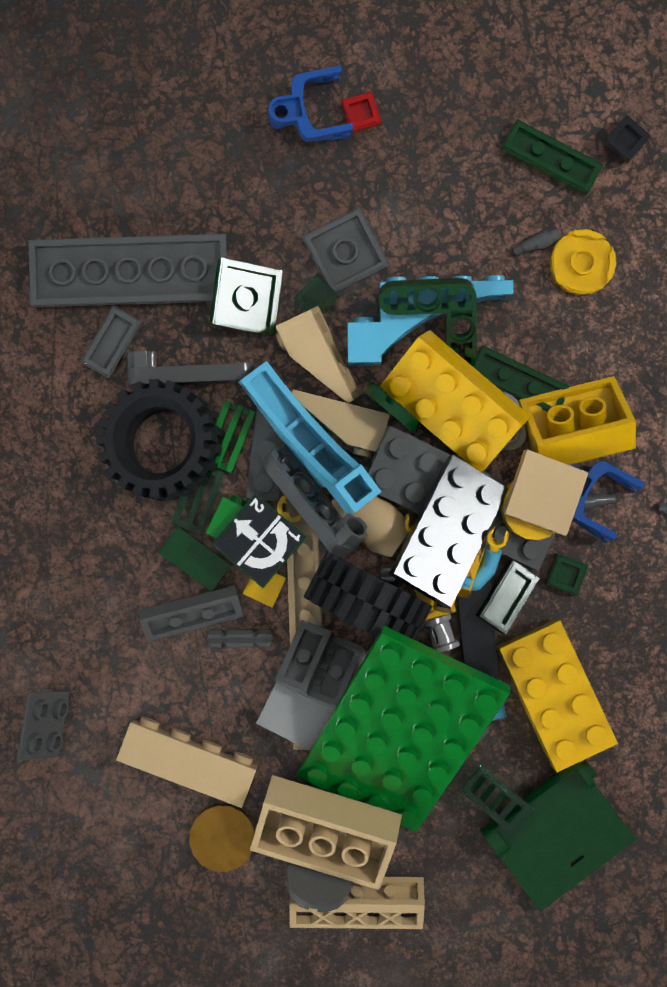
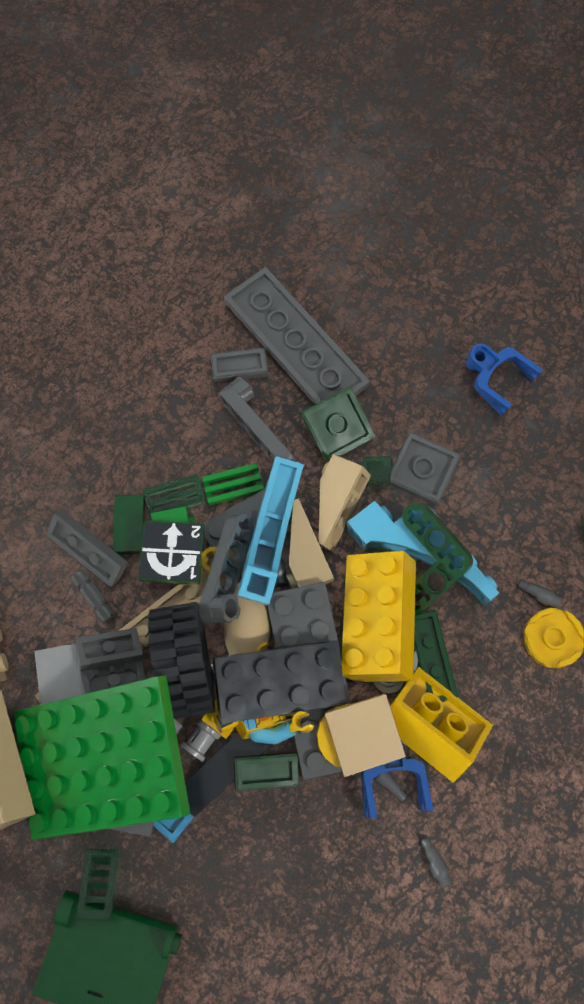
camera: 50 degrees right, 15 degrees down
black tyre [96,379,222,501] -> none
yellow tile [243,573,287,608] -> none
red tile [341,91,382,134] -> none
dark green tile [362,381,420,433] -> none
yellow brick [496,619,618,772] -> none
dark green tile [545,554,588,596] -> none

